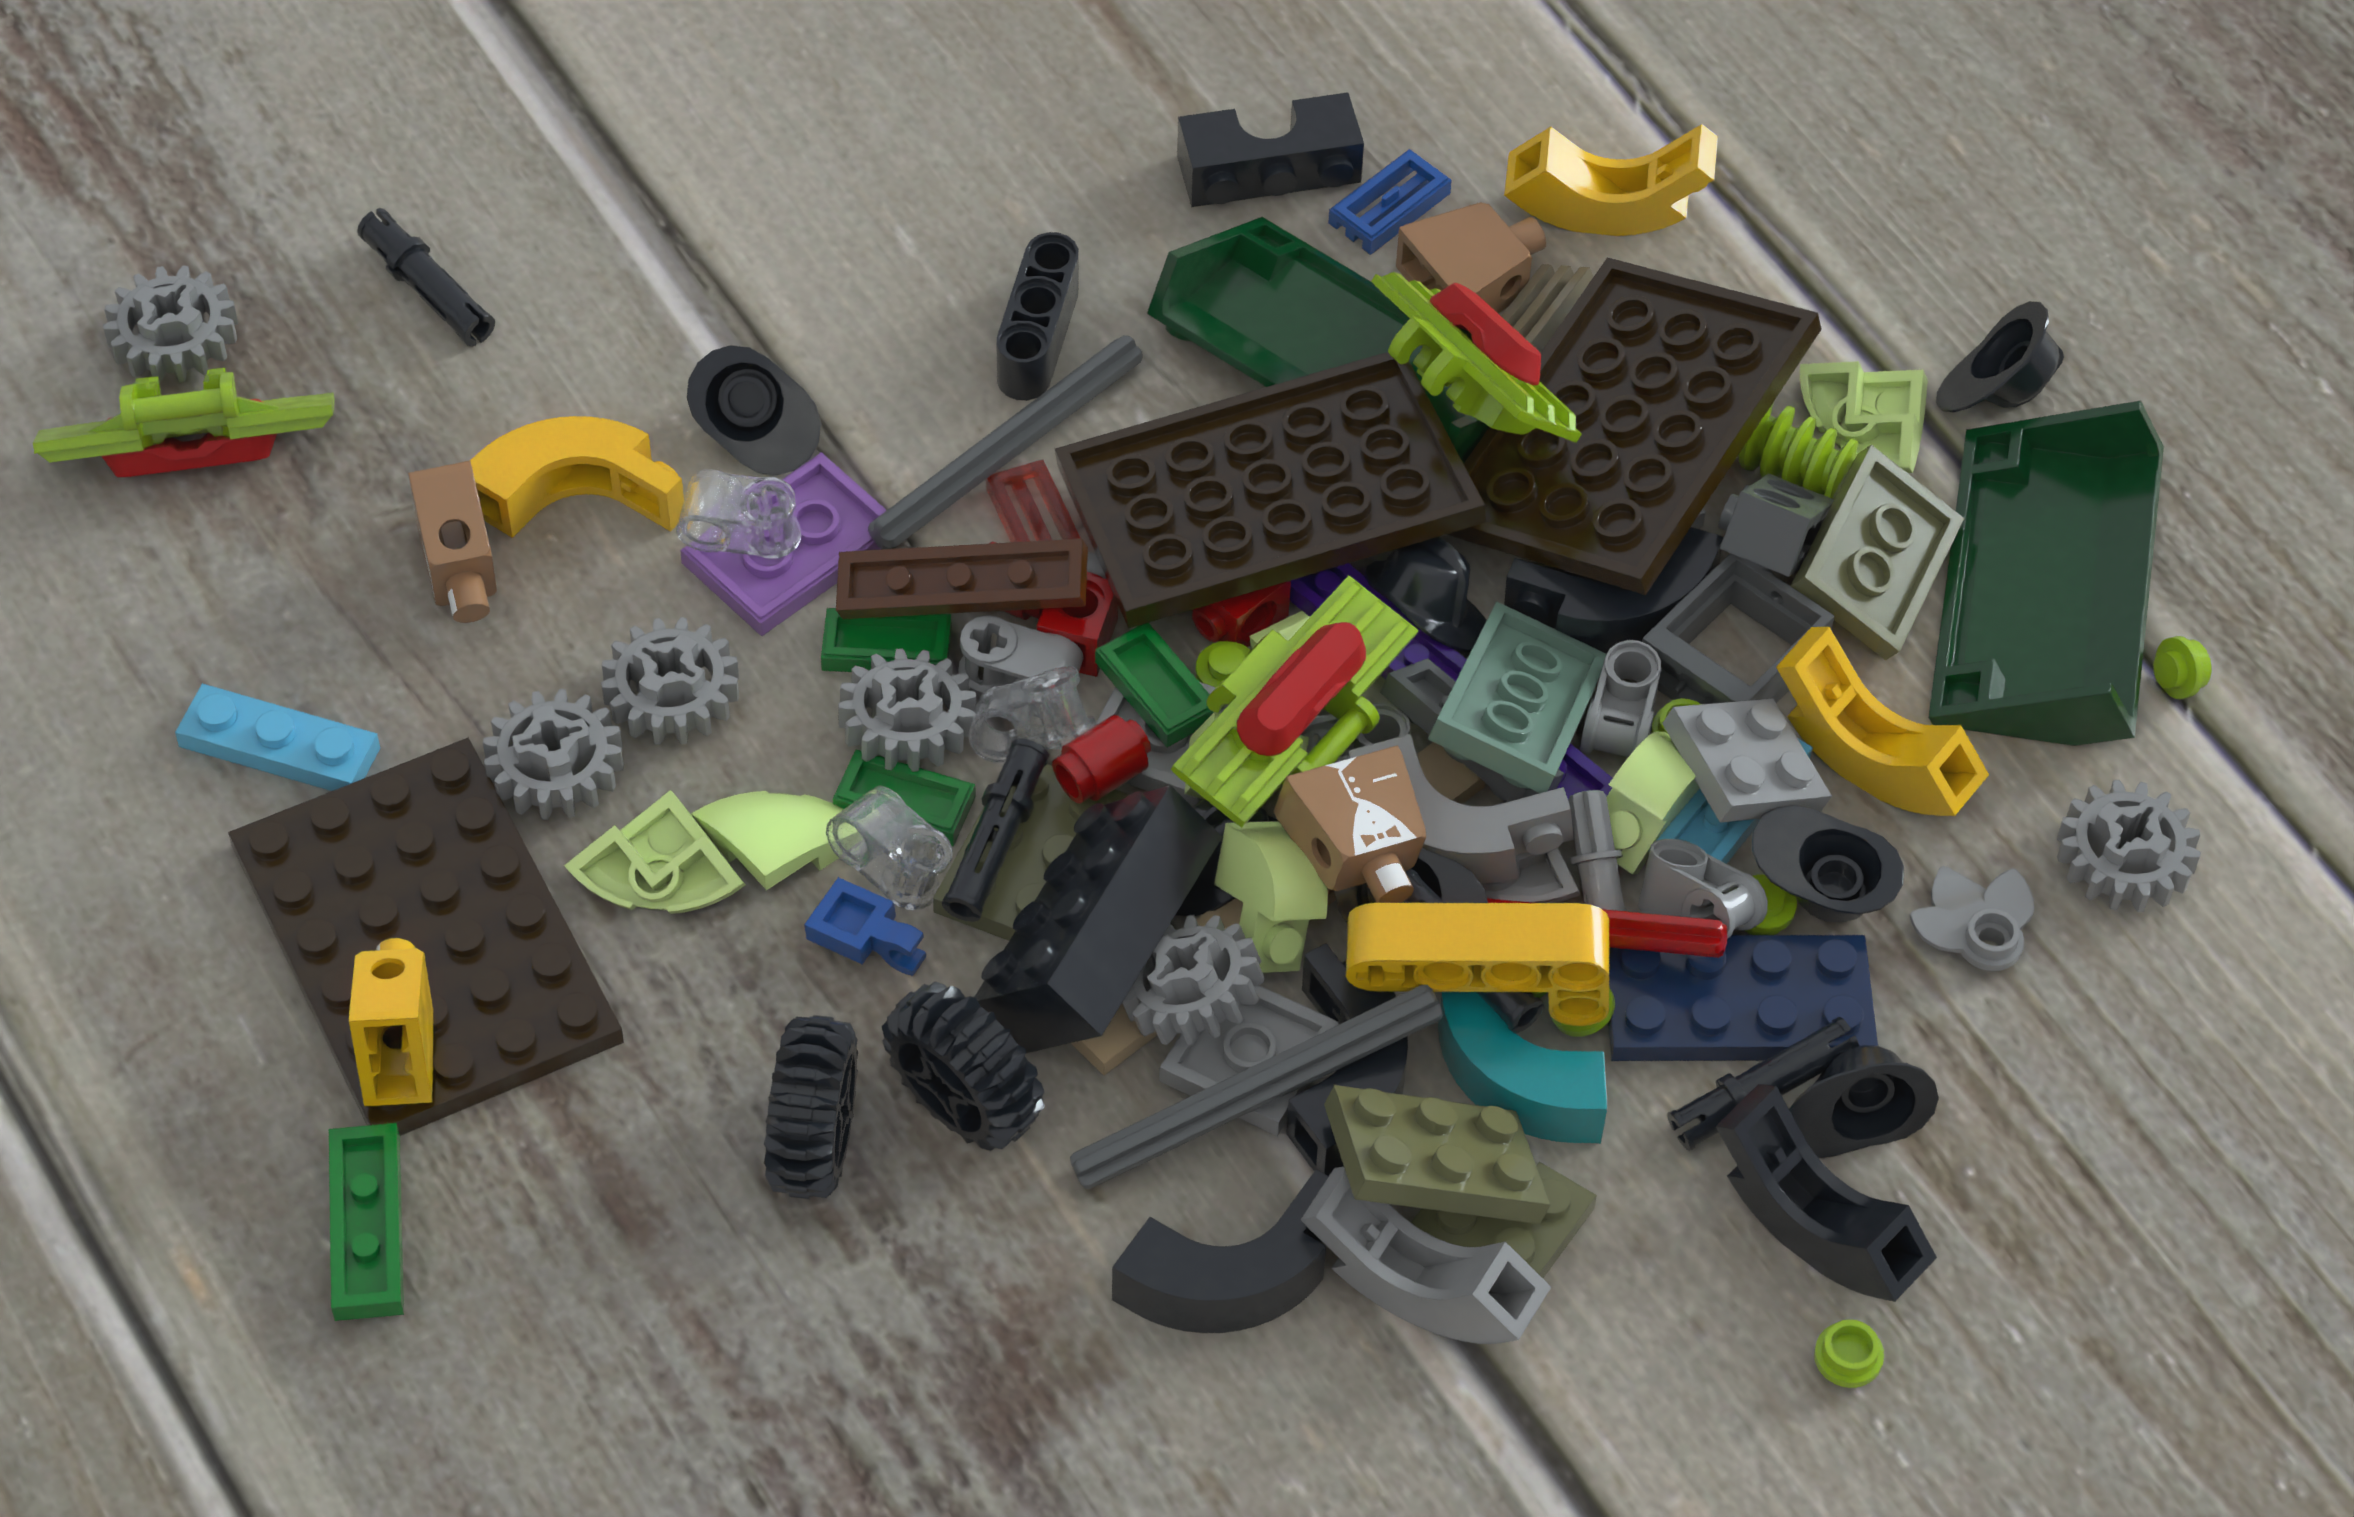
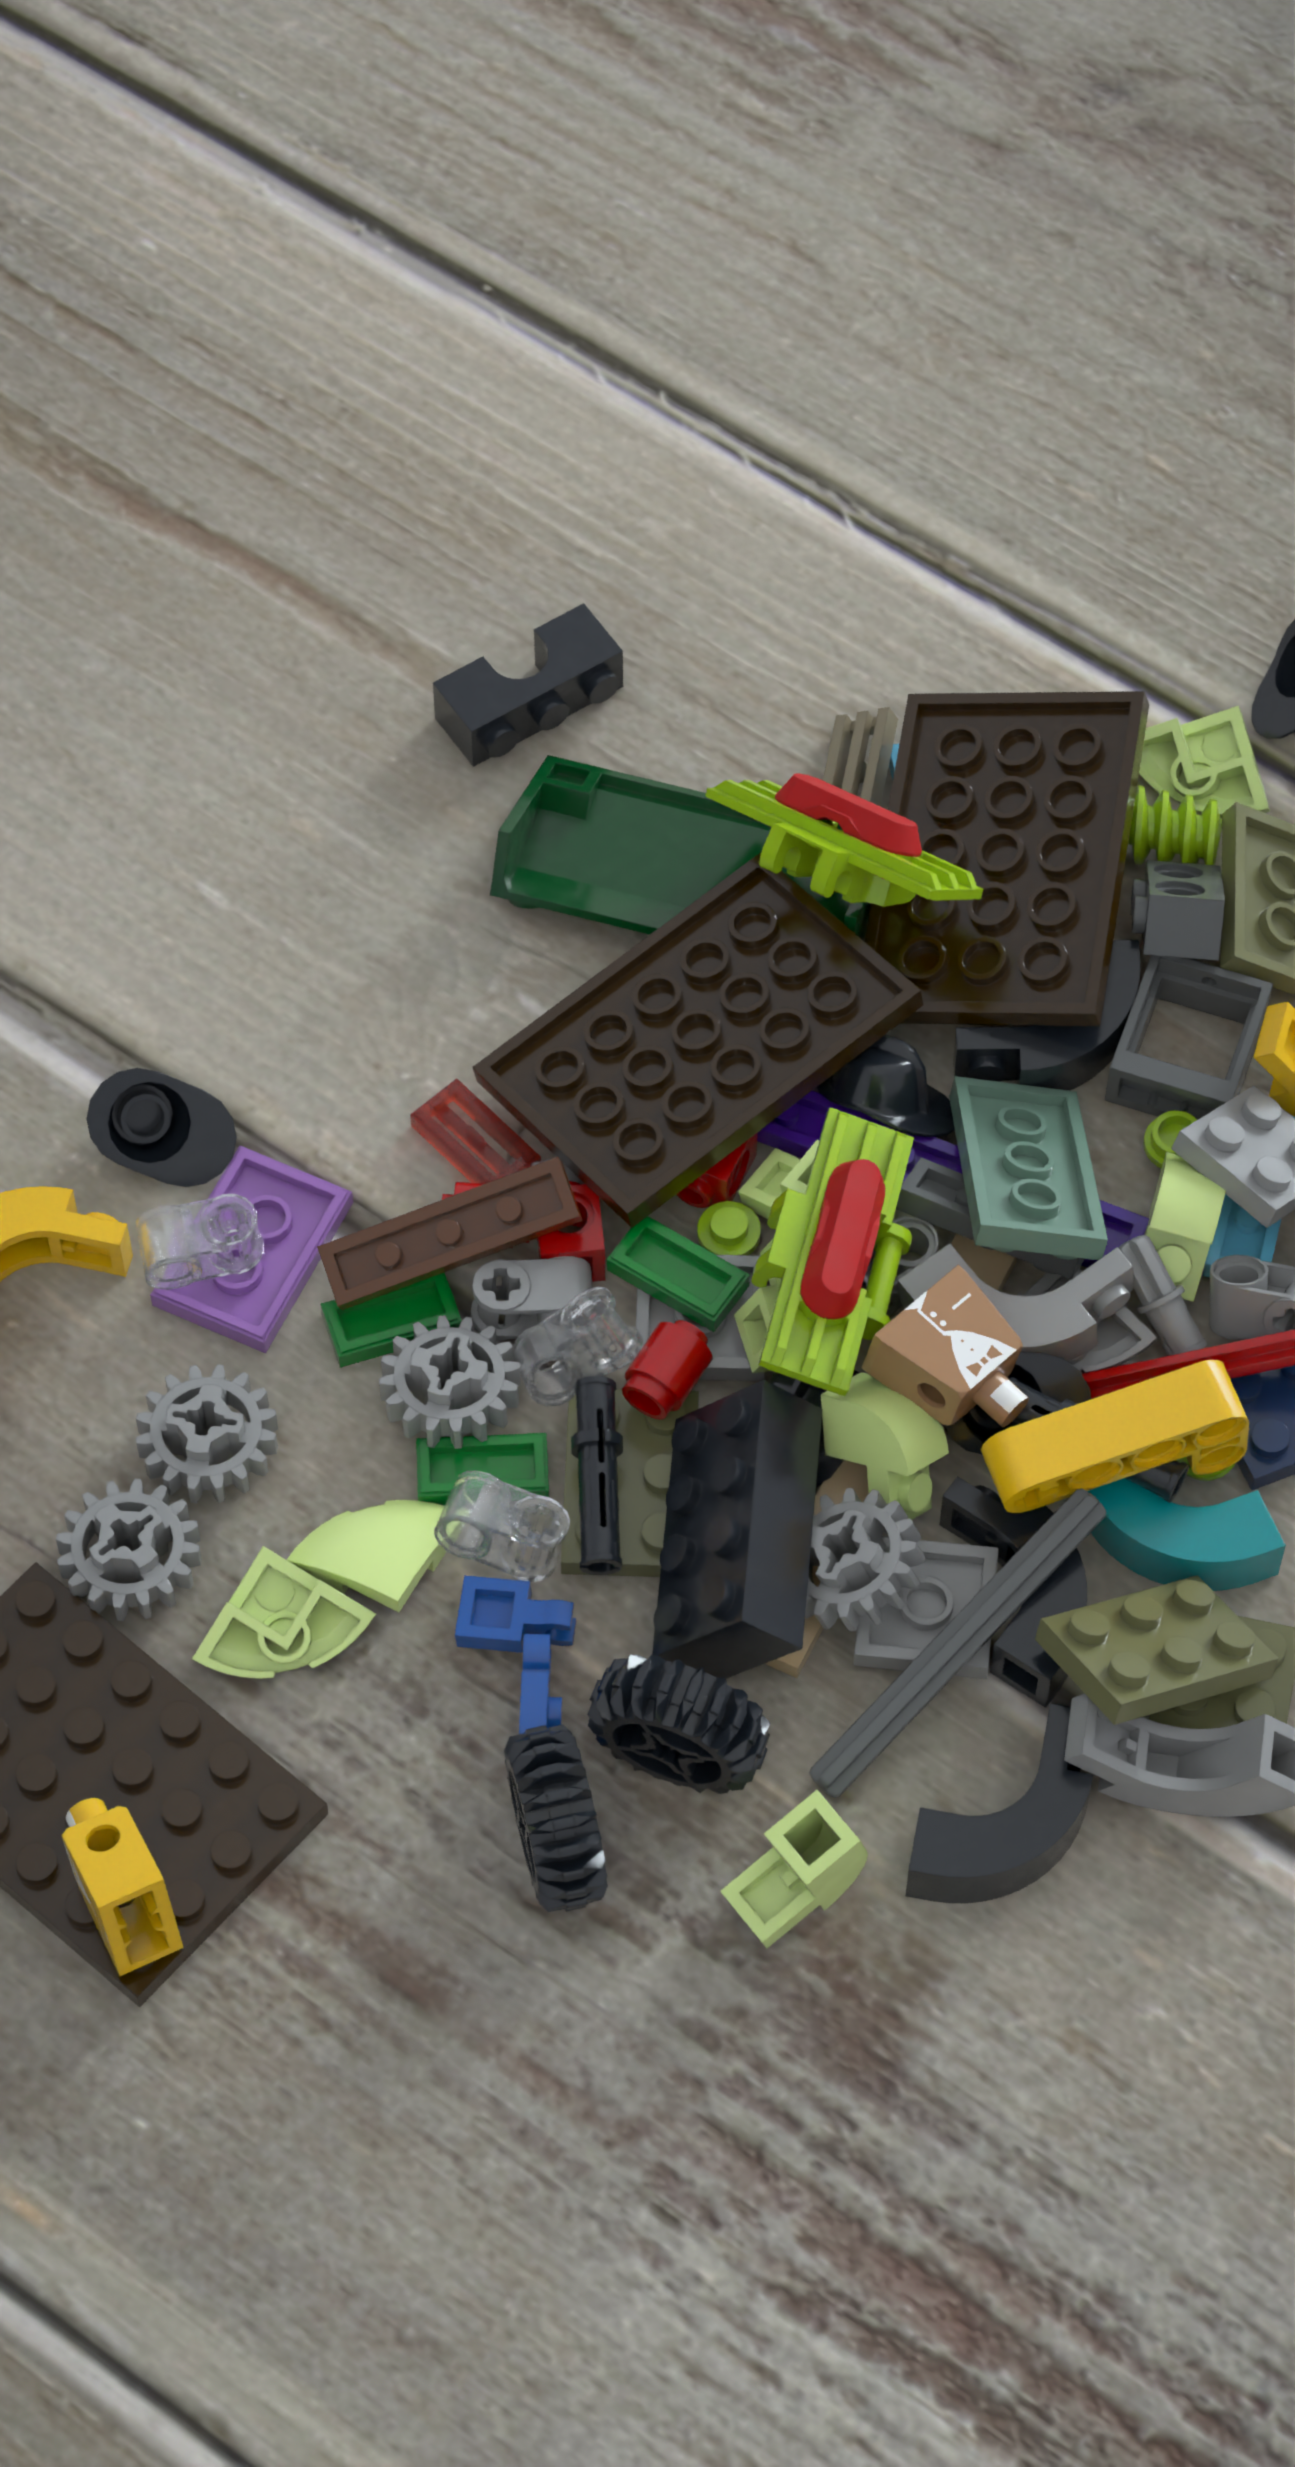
camera: 20 degrees left, 5 degrees up
green plate [329,1123,404,1321] -> none
dark grey axle [868,335,1143,550] -> none
black beam [996,232,1079,401] -> none
blue tile [1328,149,1452,255] -> none
medium nougat torso [1396,202,1546,314] -> none
yellow arch [1504,124,1718,236] -> none
light grey piece [1580,640,1661,757] -> none
none -> blue plate [519,1634,562,1734]
none -> yellowish green brick [720,1790,868,1948]

